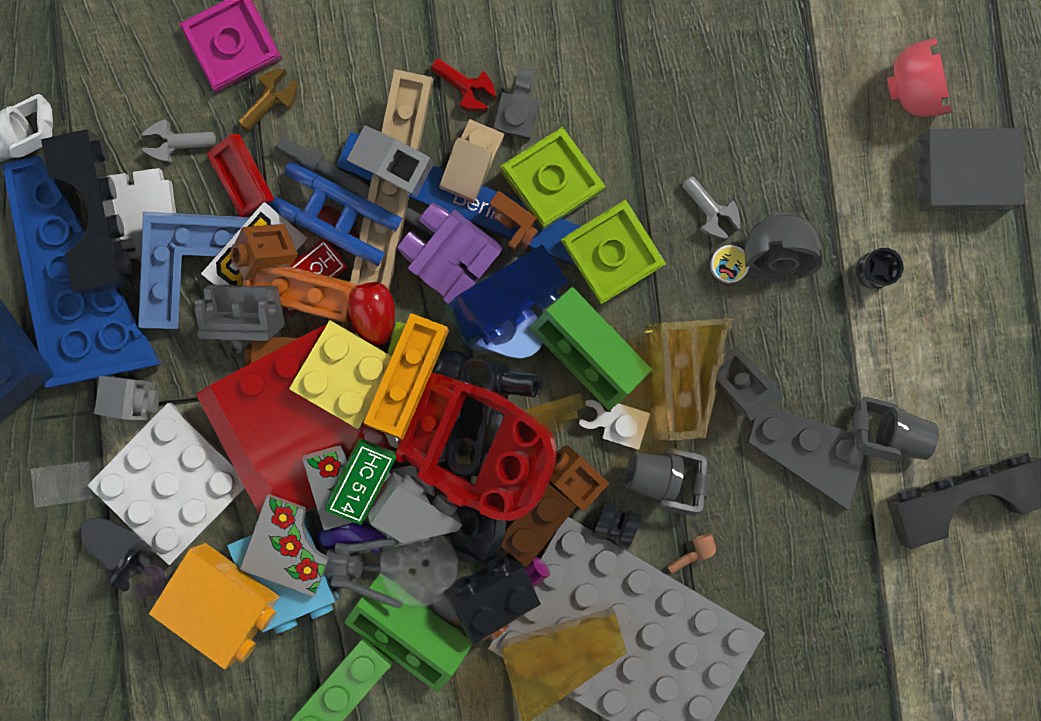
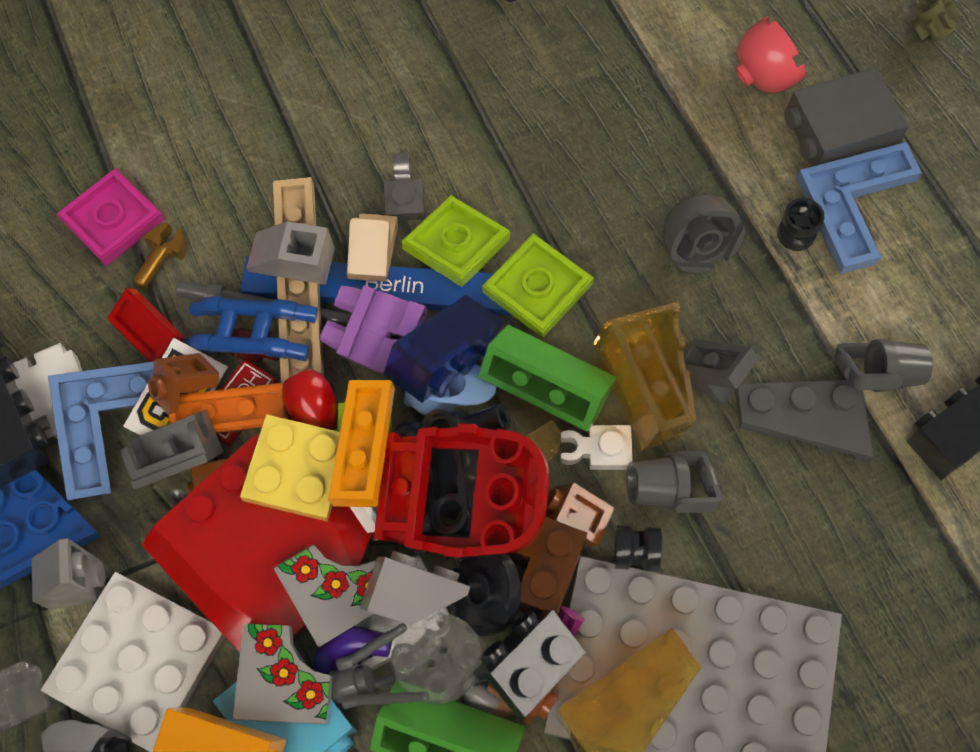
camera: 10 degrees left, 20 degrees down
light grey bar [141,120,216,164] -> none
green tile [325,438,396,525] -> none
red bar [431,58,496,112] -> none
dark orange bracket [489,191,538,253] -> none
nougat hand [667,533,716,574] -> none
light grey bar [682,176,740,240] -> none
tile [710,245,749,284] -> none
none -> medium blue plate [797,142,922,274]

